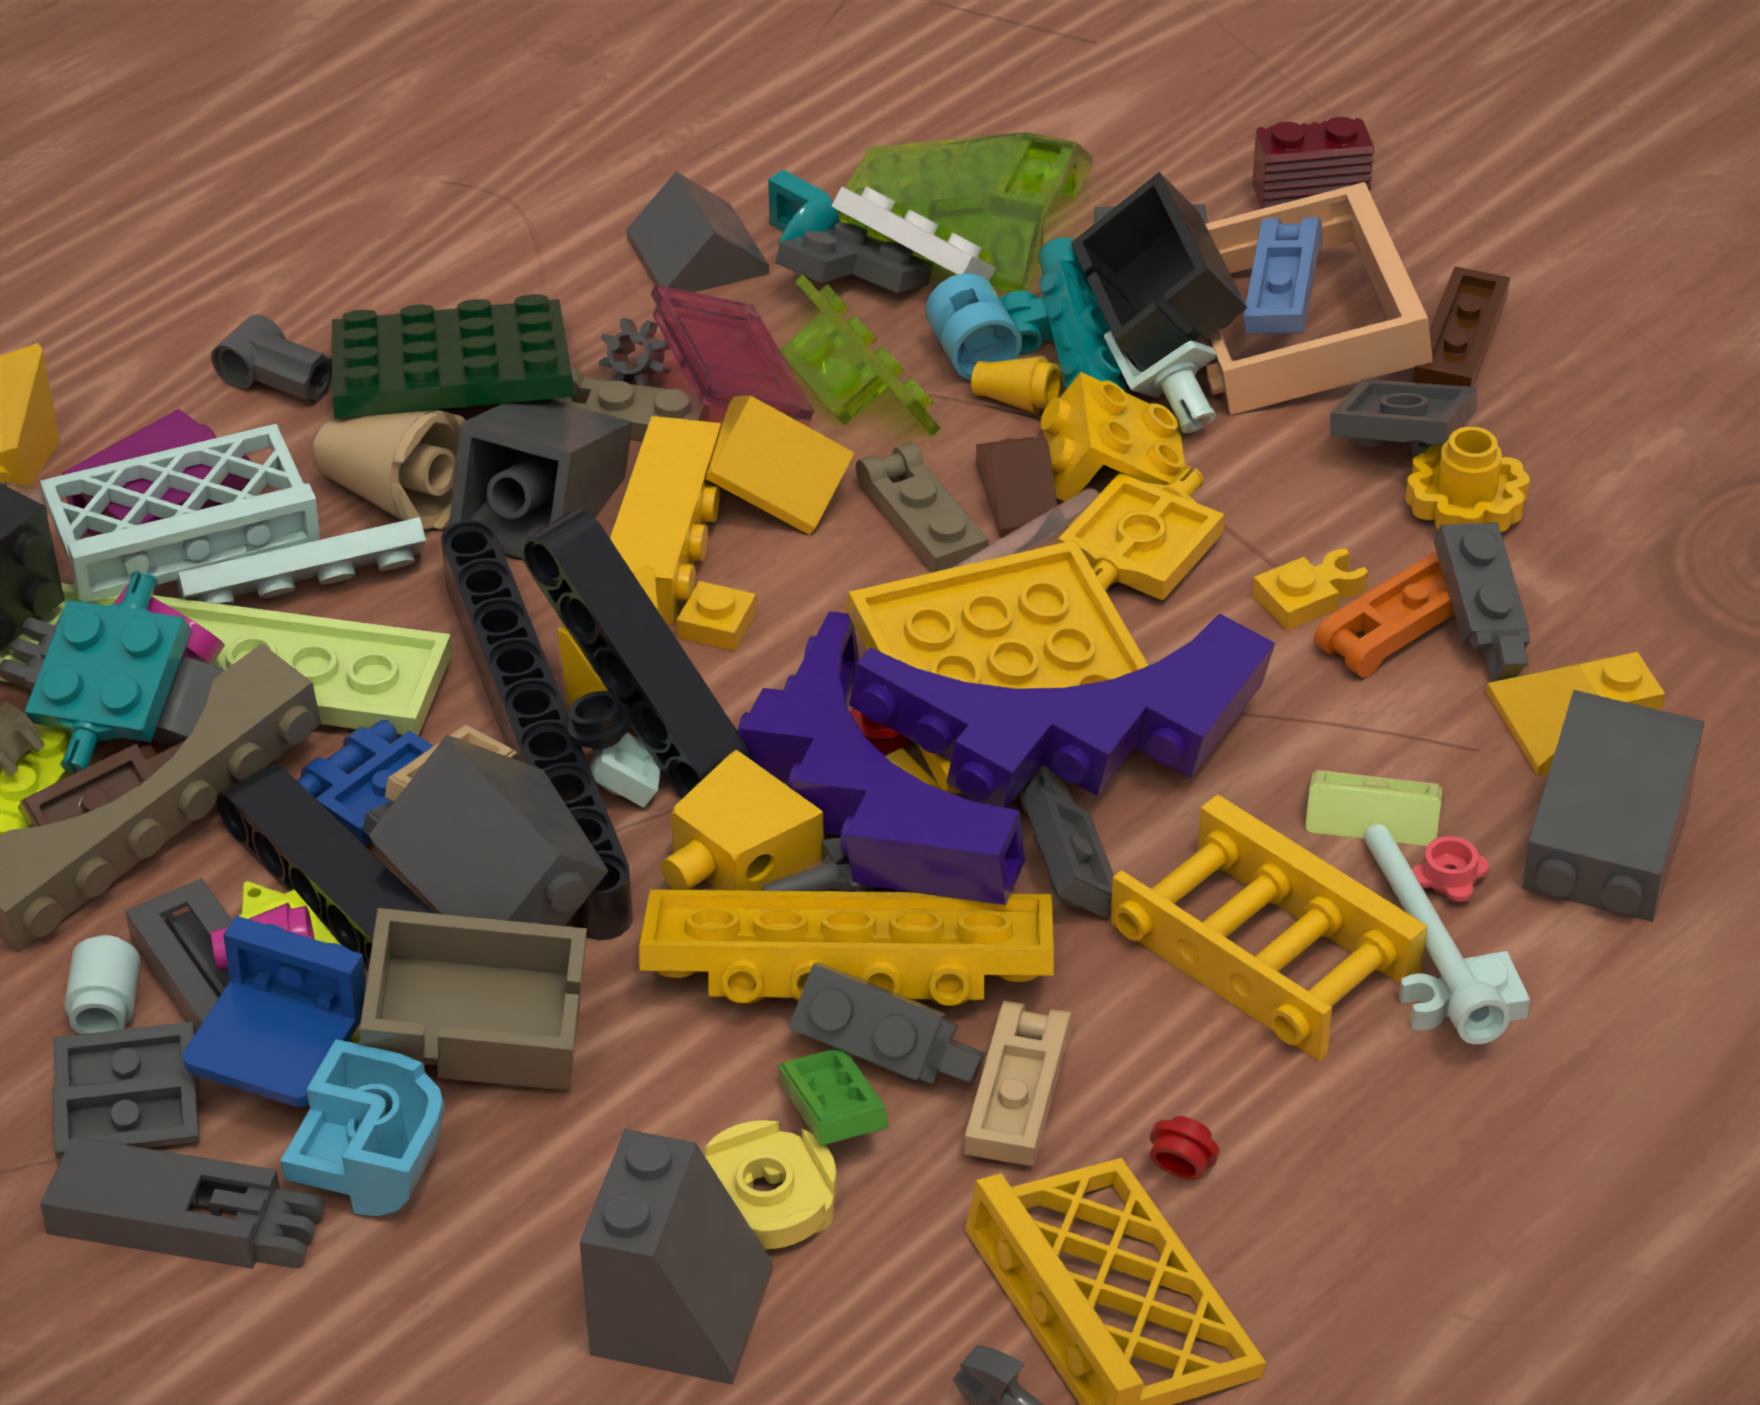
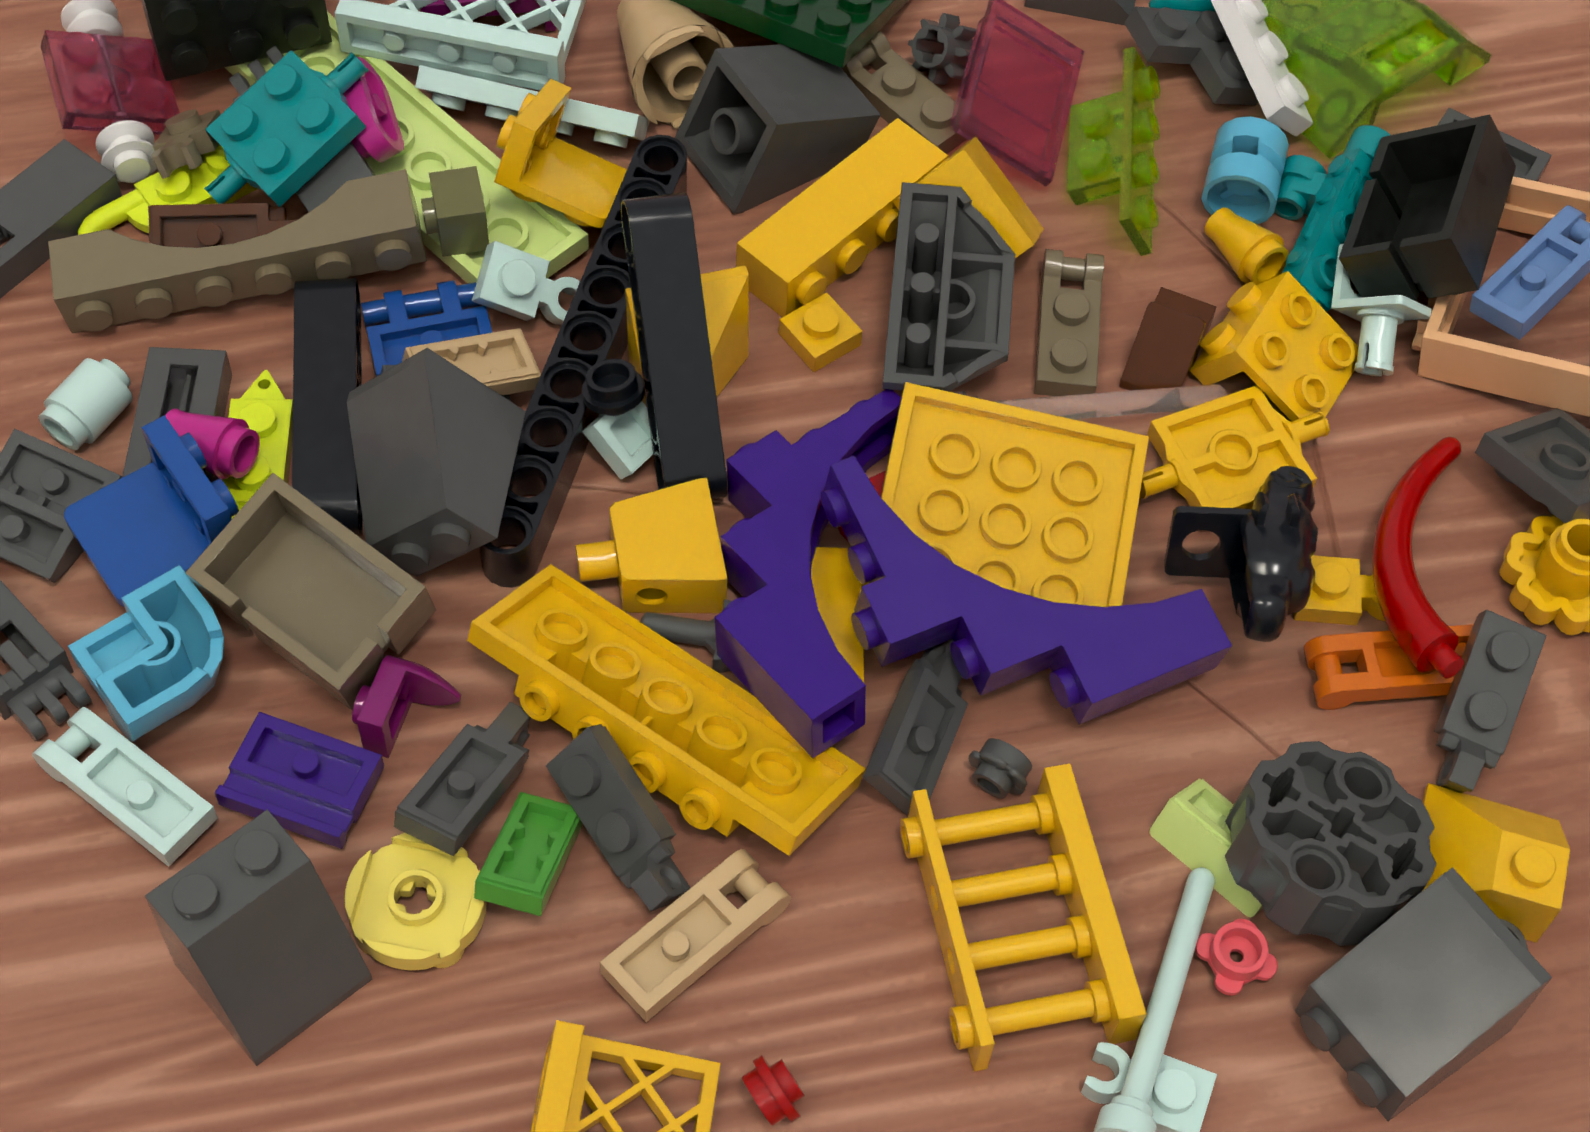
camera: 30 degrees right, 15 degrees up
none -> light aqua plate [32,707,218,867]
none -> dark purple plate [215,712,384,849]
none -> magenta plate [352,655,461,758]
none -> dark grey hinge [394,702,531,856]
none -> olive plate [421,166,489,257]
none -> light aqua plate [472,241,580,325]
none -> yellow bracket [494,78,627,228]
none -> dark grey wedge [882,182,1015,392]
none -> dark grey plate [968,738,1032,799]
none -> black piece [1164,466,1318,642]
none -> dark grey connector [1225,741,1437,946]
none -> red animal [1373,436,1464,679]

